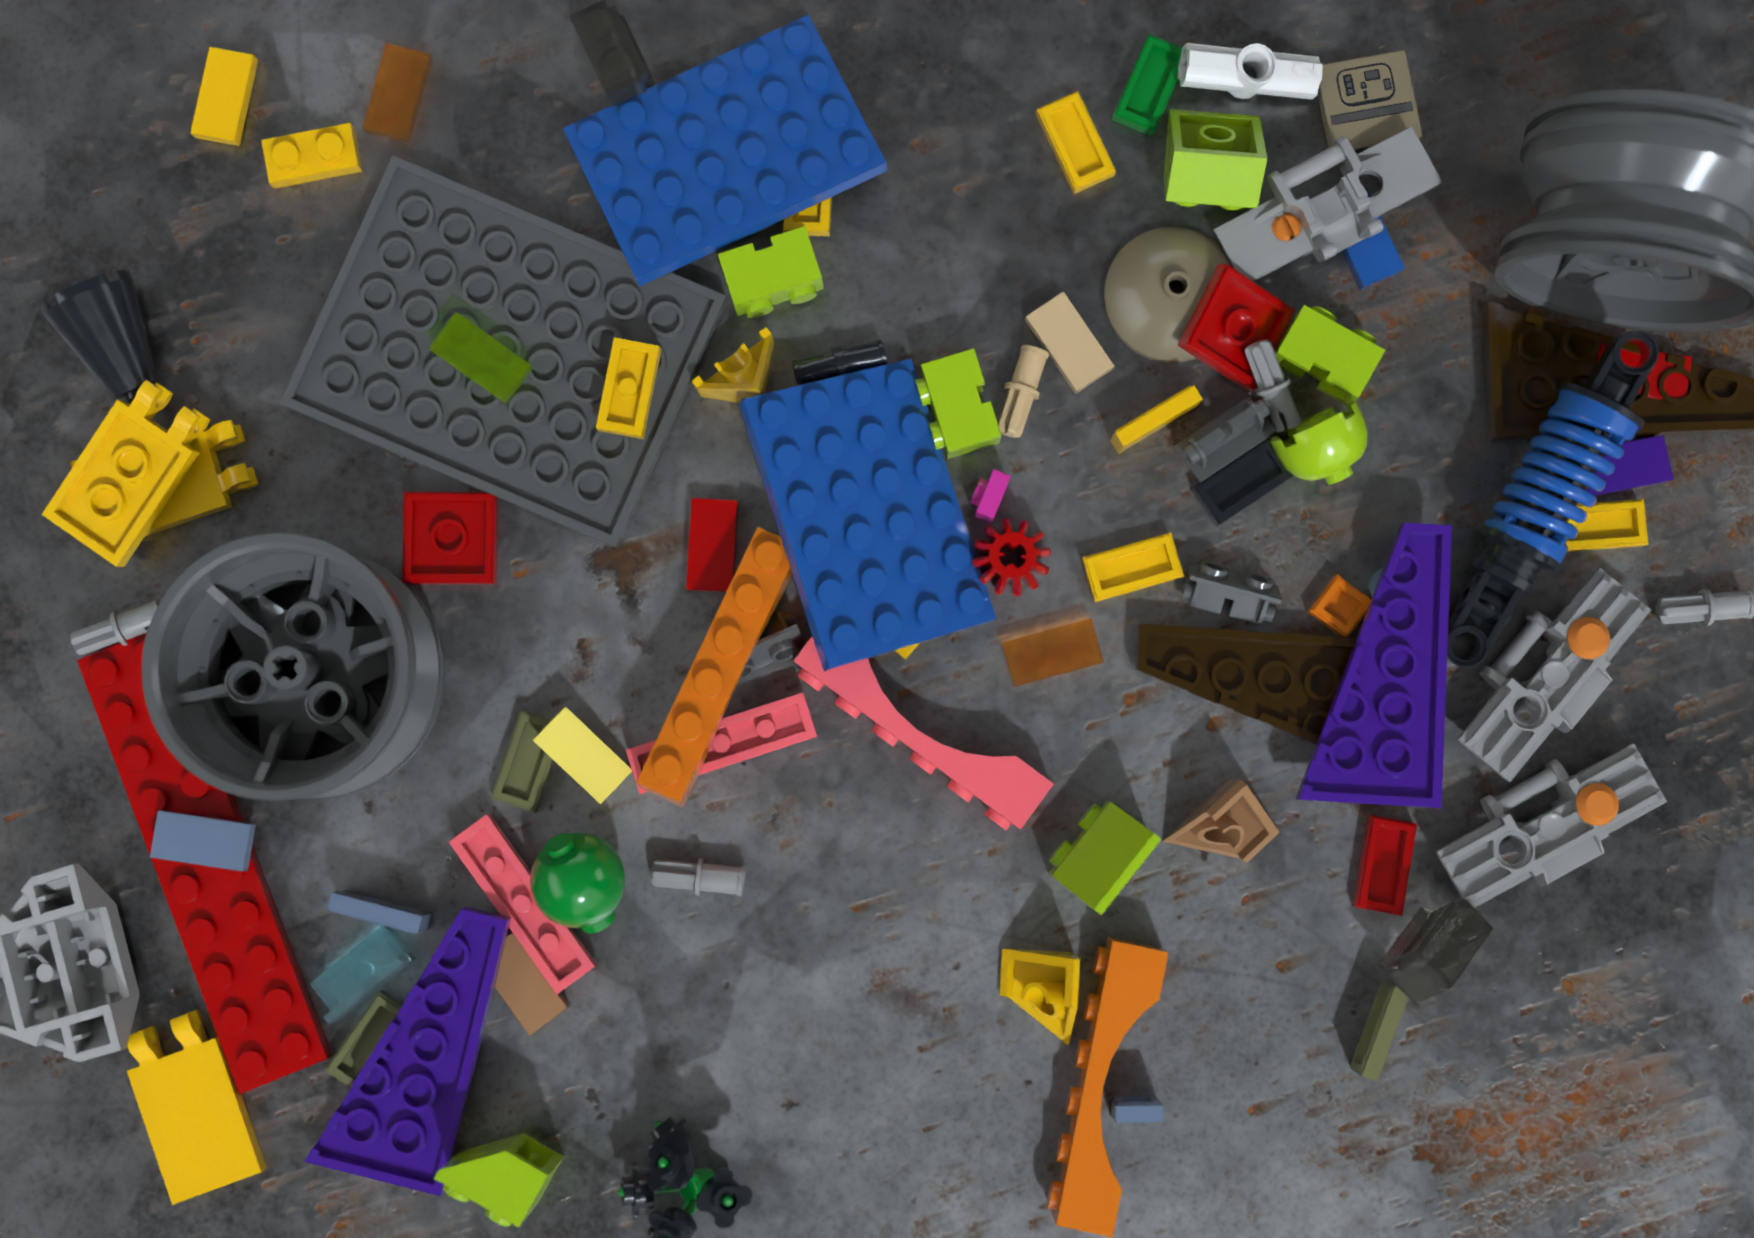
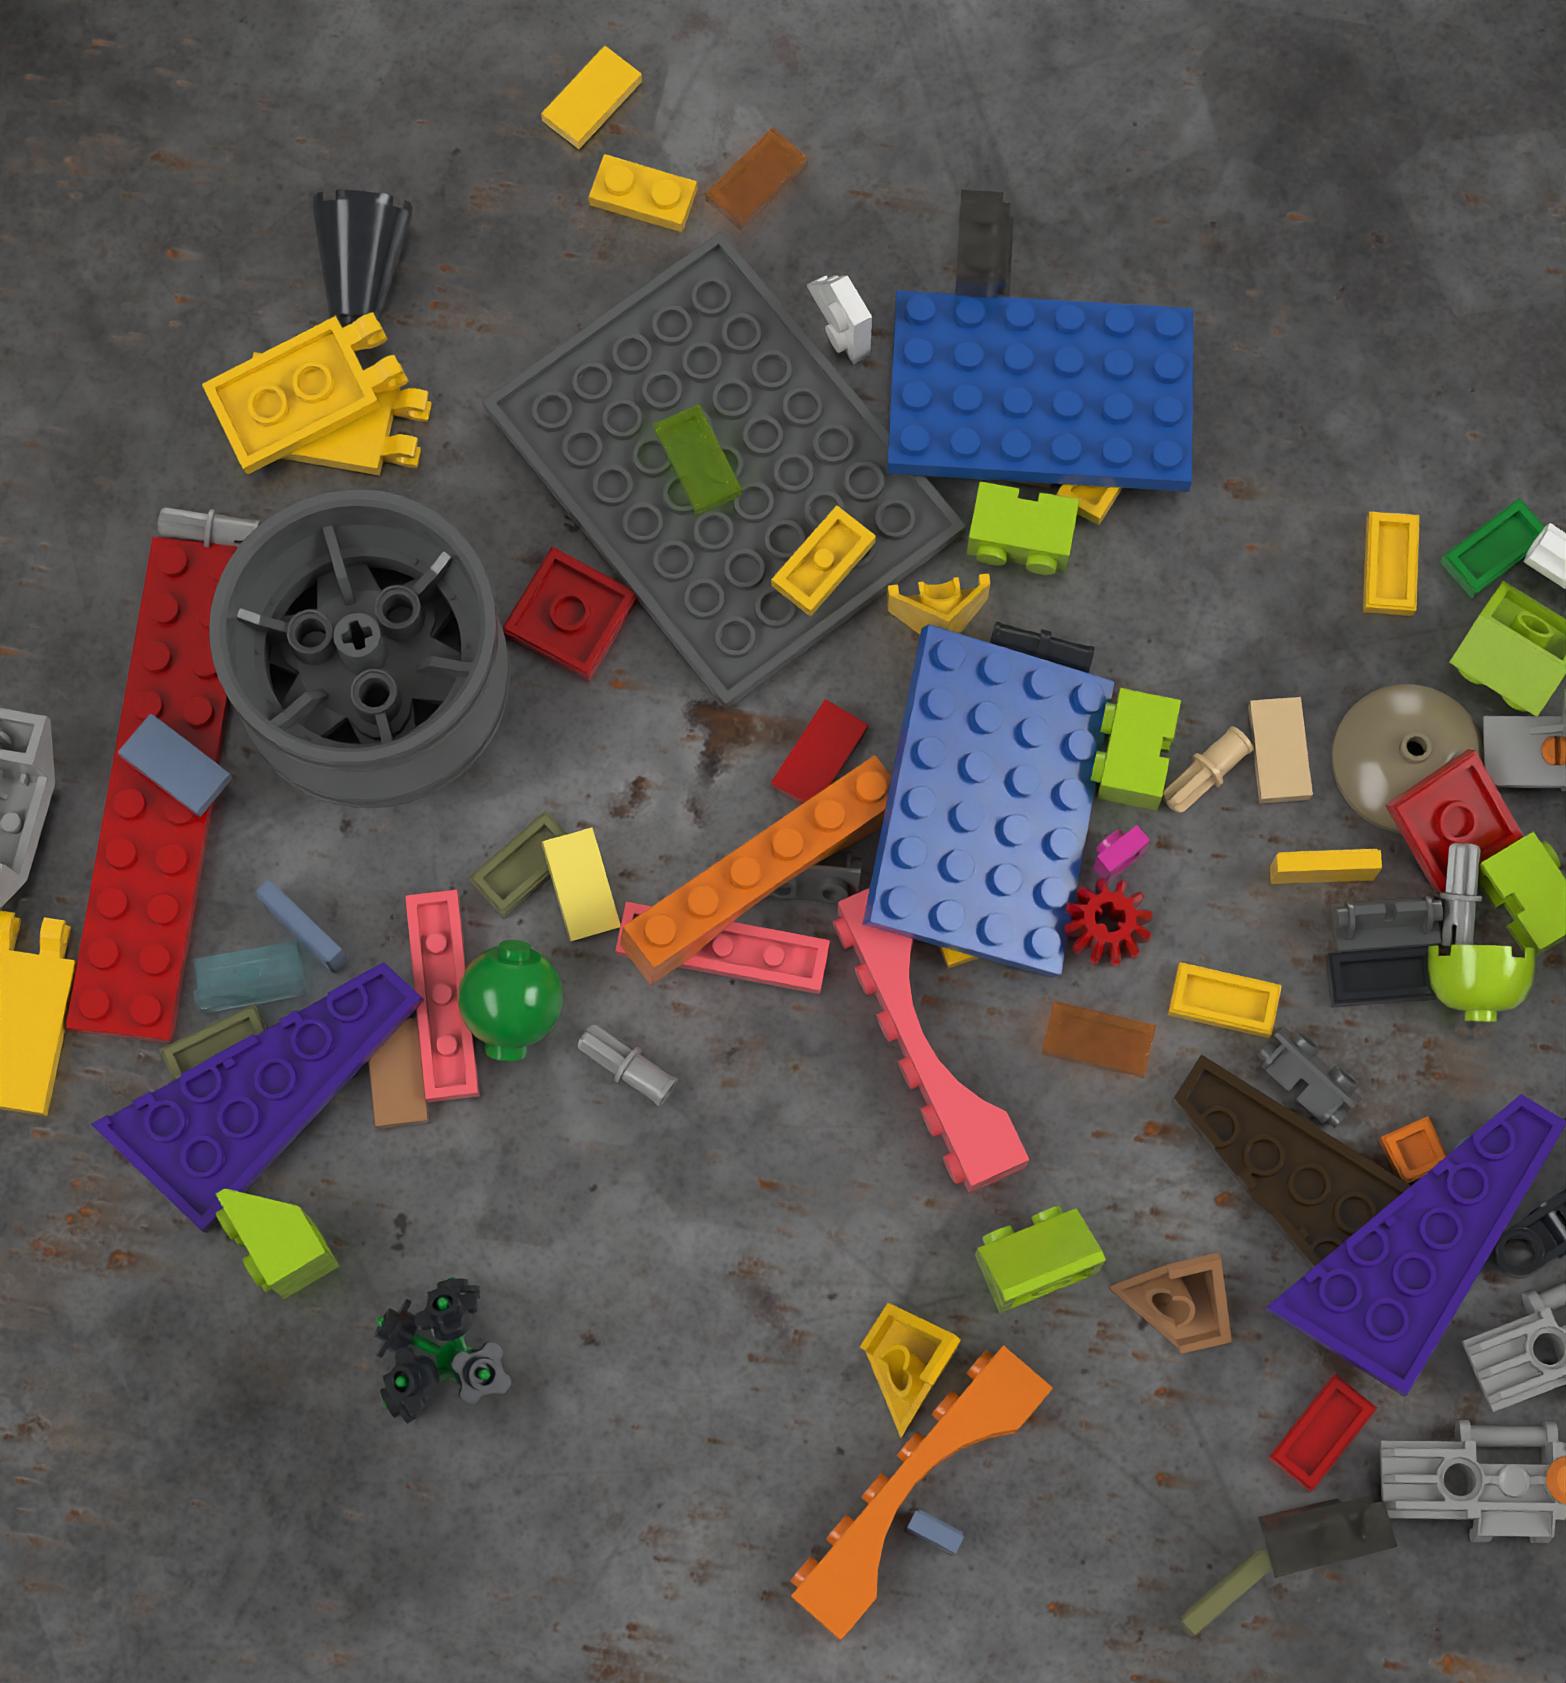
camera: 25 degrees right, 10 degrees down
none -> white wing [807,275,872,365]

